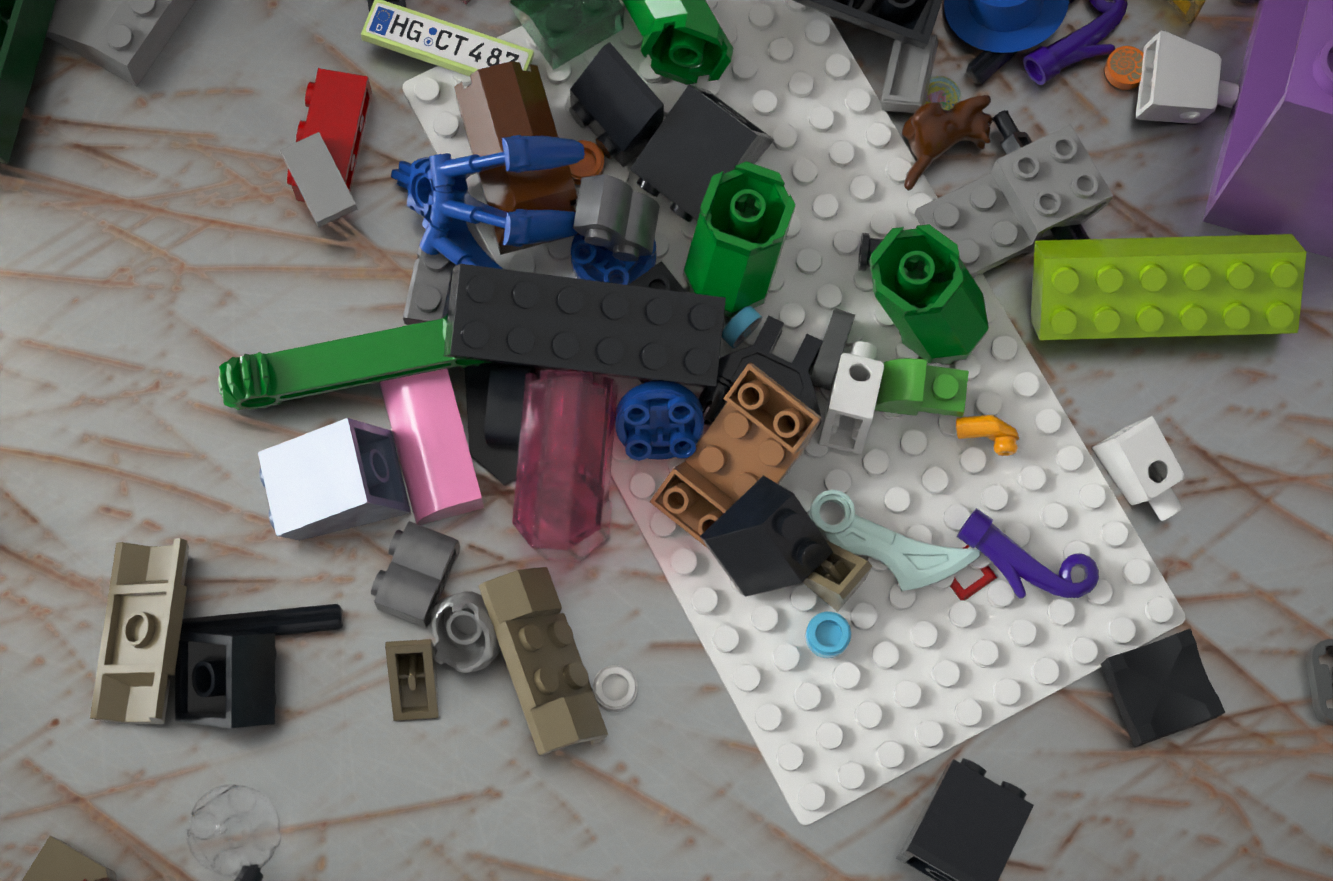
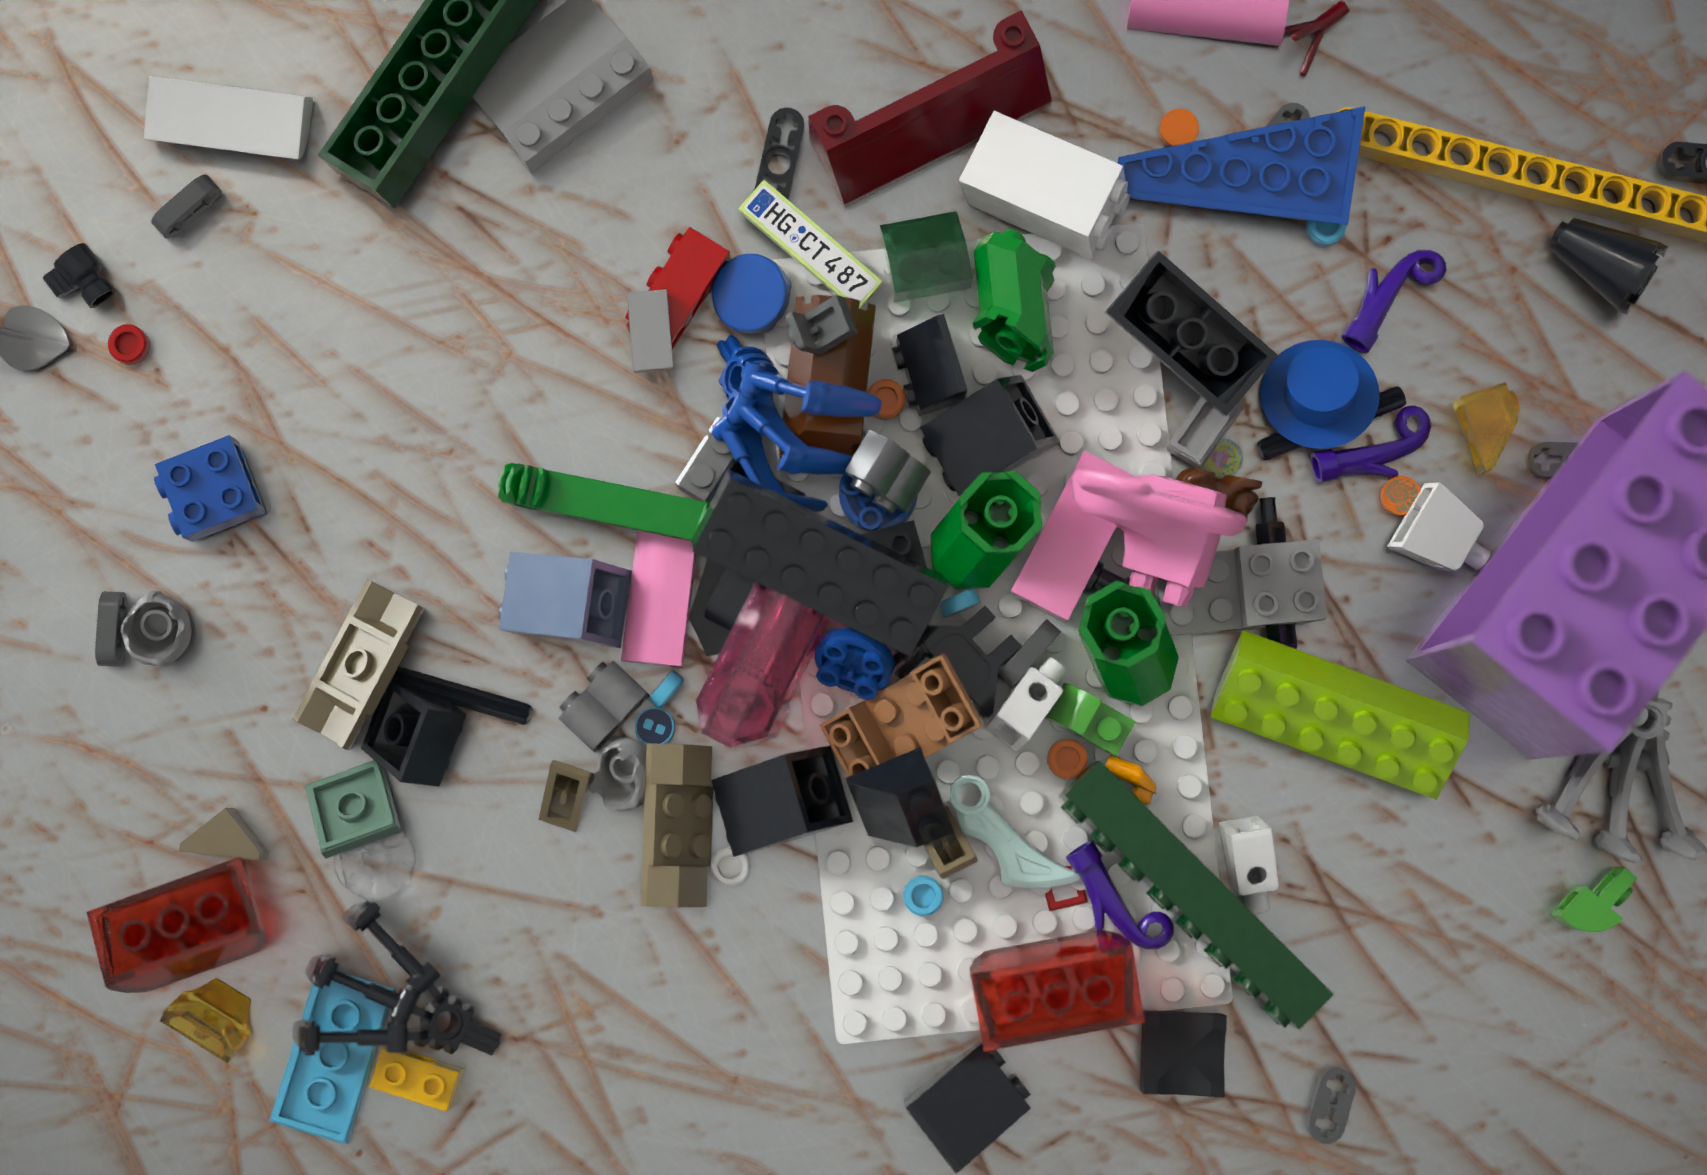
camera: 25 degrees right, 10 degrees up
none -> sand green tile [305,760,401,859]
none -> dark blue tile [635,707,675,745]
none -> medium azure tile [648,669,684,708]
none -> black slope [711,745,853,857]
none -> blue tile [712,253,792,333]
none -> dark grey bracket [786,295,858,356]
none -> clear red windscreen [969,930,1145,1052]
none -> bright pink brick [1011,450,1134,623]
none -> orange tile [1047,739,1088,779]
none -> dark green brick [1059,760,1334,1030]
none -> bright pink hips [1071,468,1248,607]

